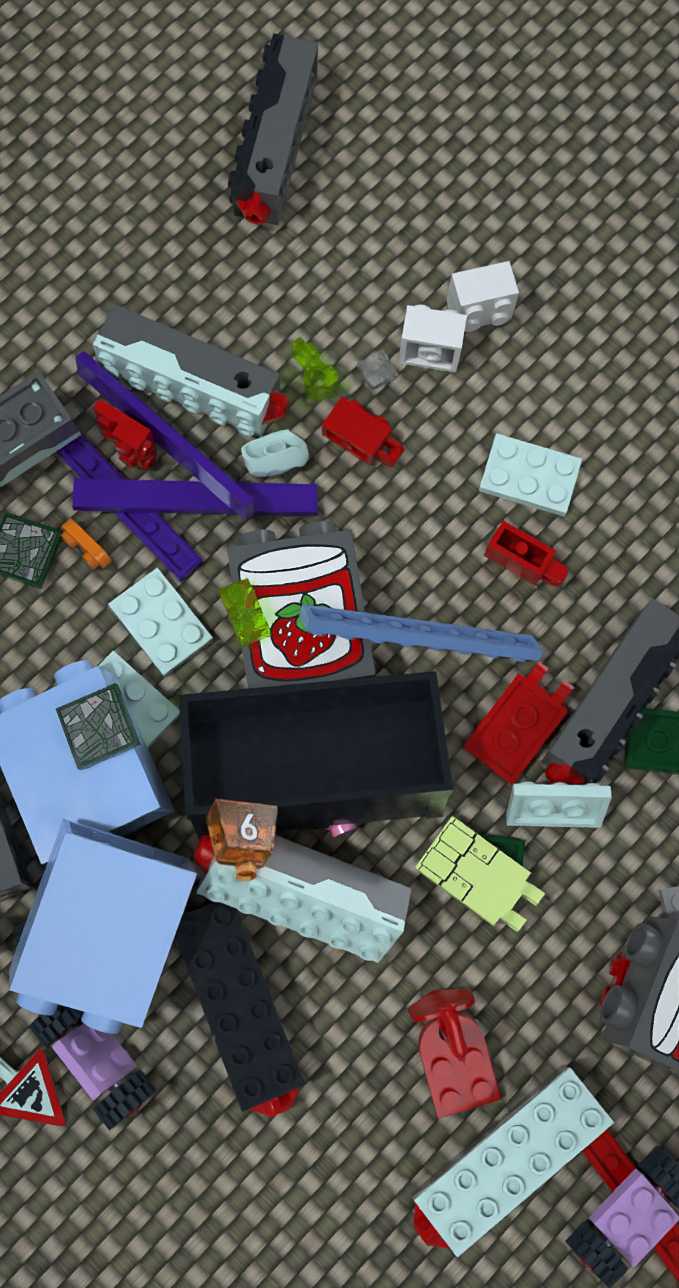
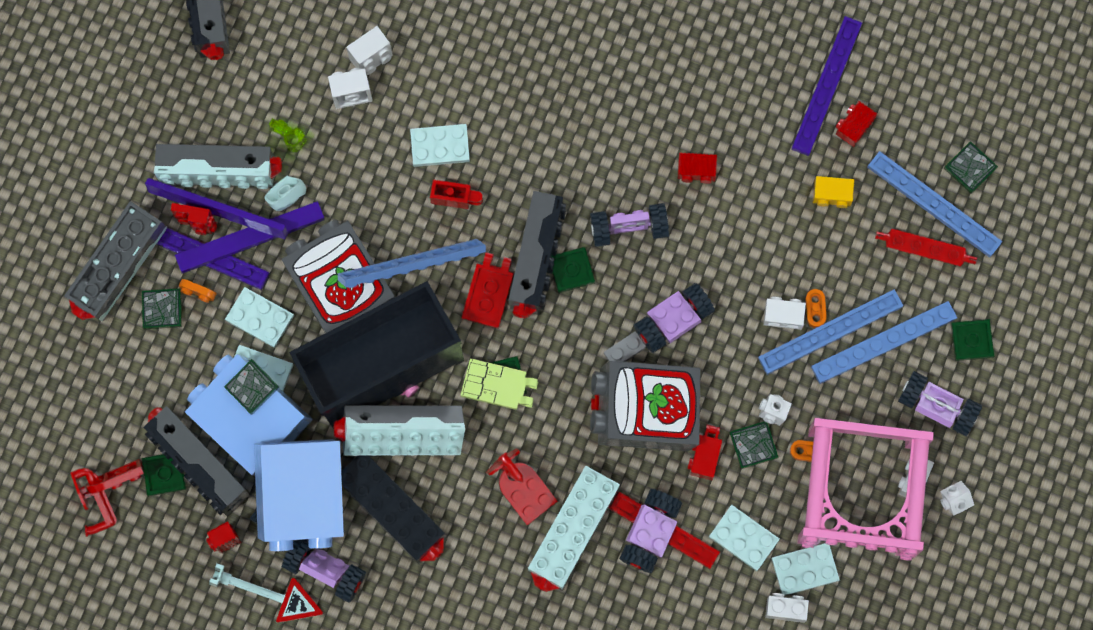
camera: 15 degrees left, 0 degrees up
clear orange torso [206,799,278,881] -> none
clear neon green plate [218,578,271,648] -> none
red brick [322,396,405,468] -> none
clear plate [357,350,398,391] -> none
light aqua plate [506,782,612,828] -> none

